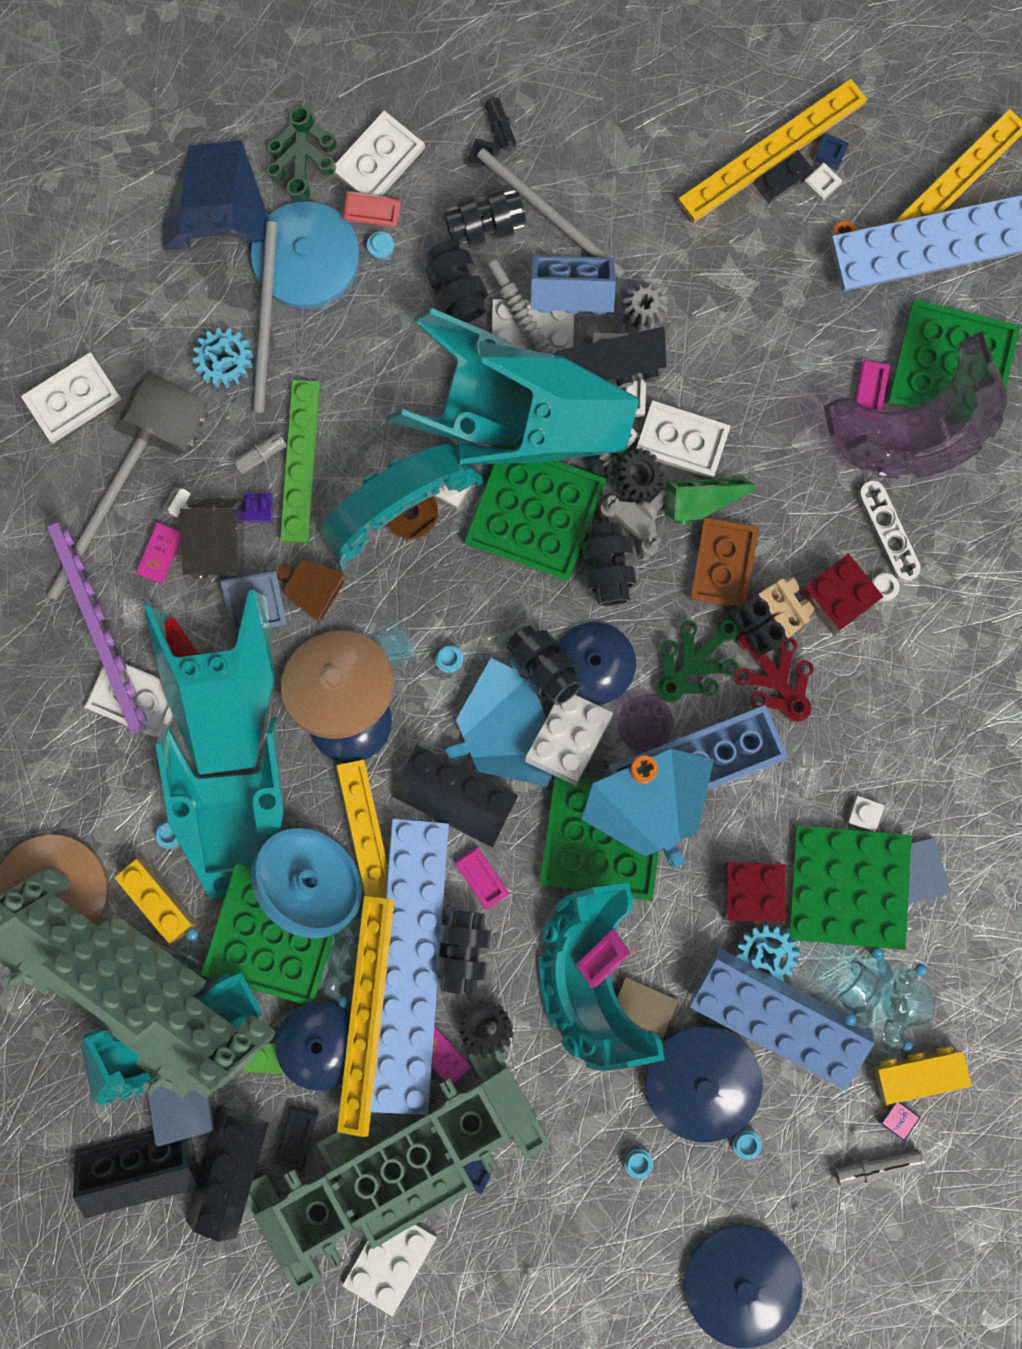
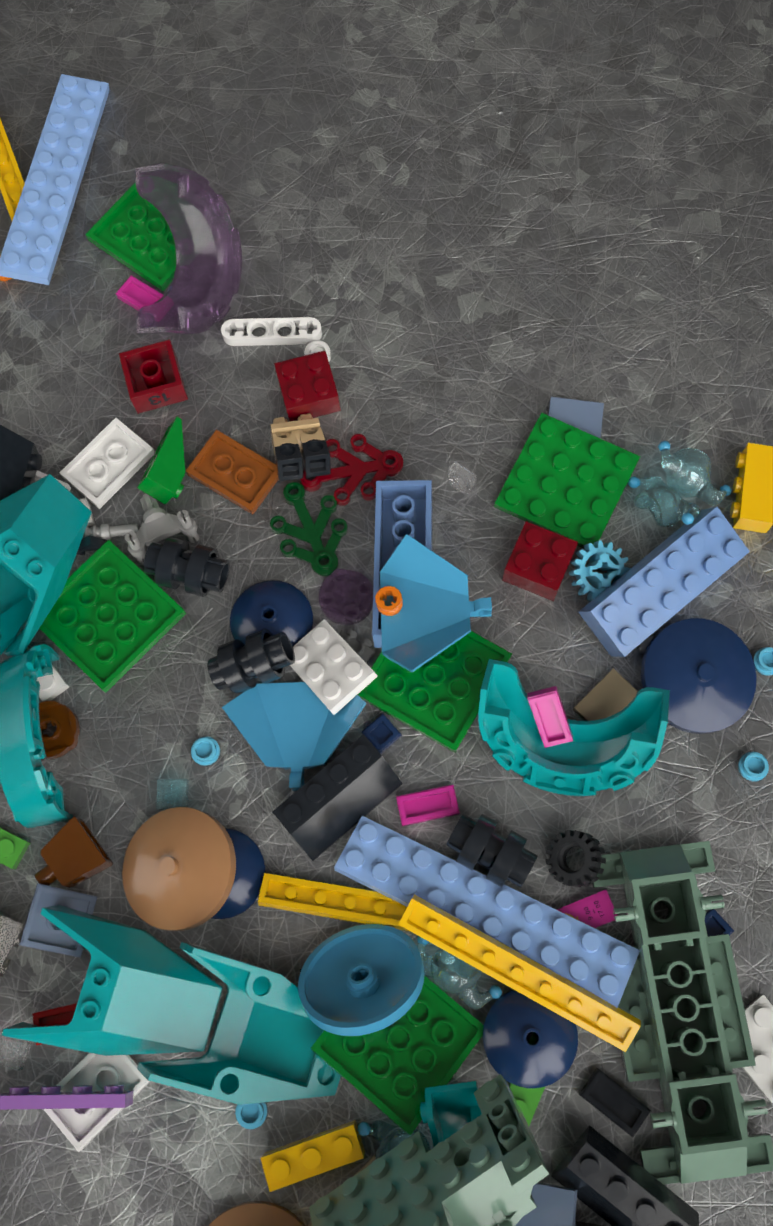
camera: 65 degrees left, 10 degrees down
black tyre [610,448,664,502] -> none
white plate [847,796,884,832] -> none
none -> dark red brick [119,339,188,414]
none -> dark blue tile [361,714,402,754]

